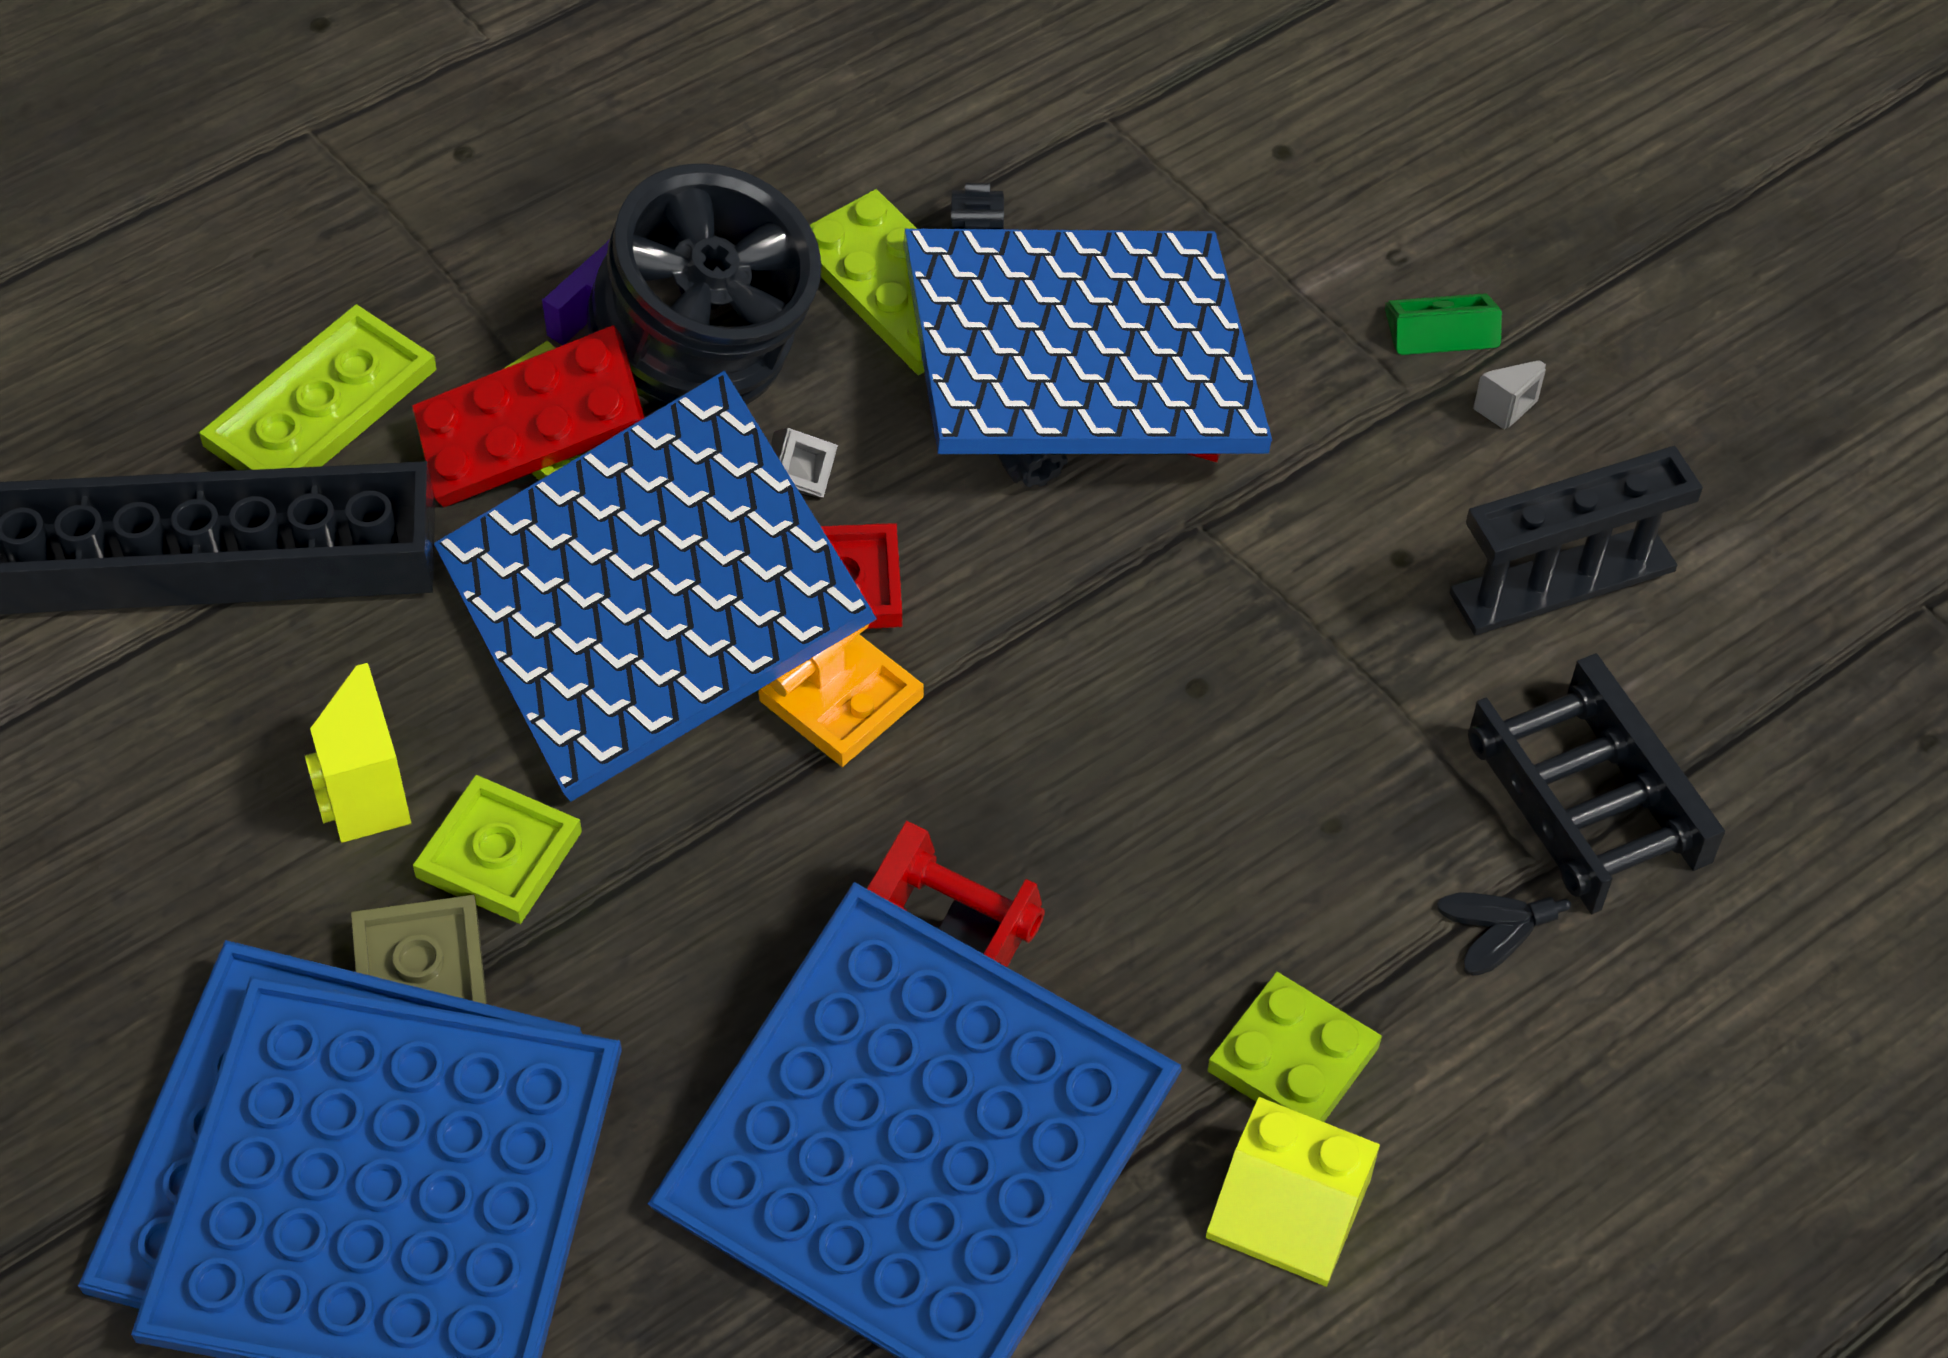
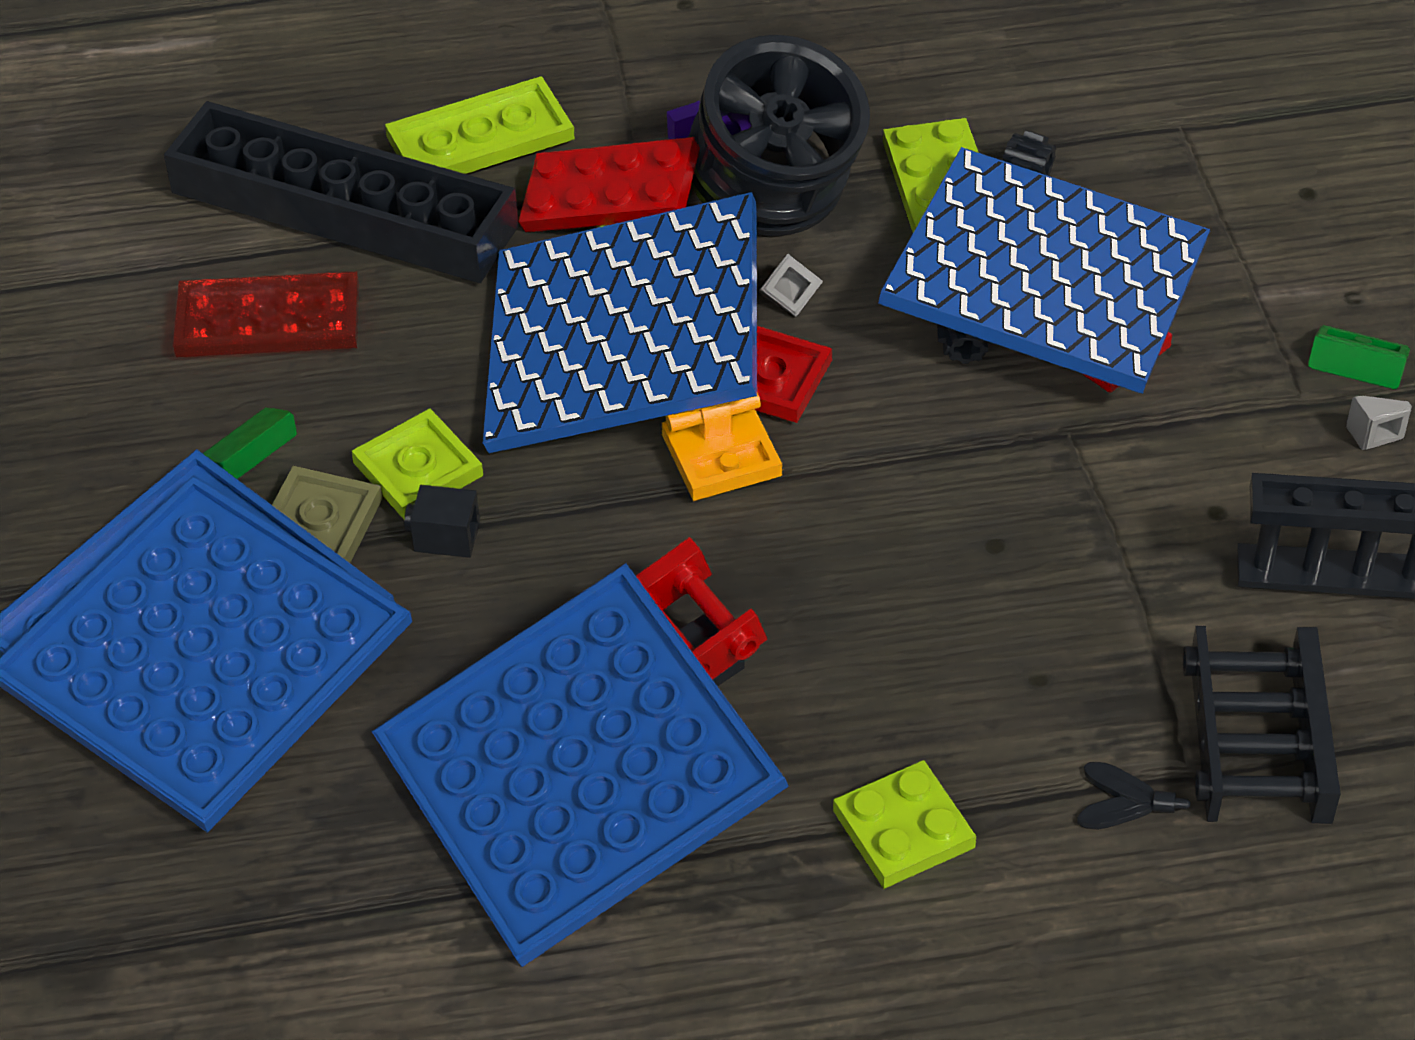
camera: 30 degrees right, 5 degrees down
neon yellow slope [305,663,412,843] -> none
neon yellow slope [1206,1097,1380,1287] -> none
none -> clear red plate [173,271,359,358]
none -> green slope [203,407,297,479]
none -> black brick [404,485,480,558]

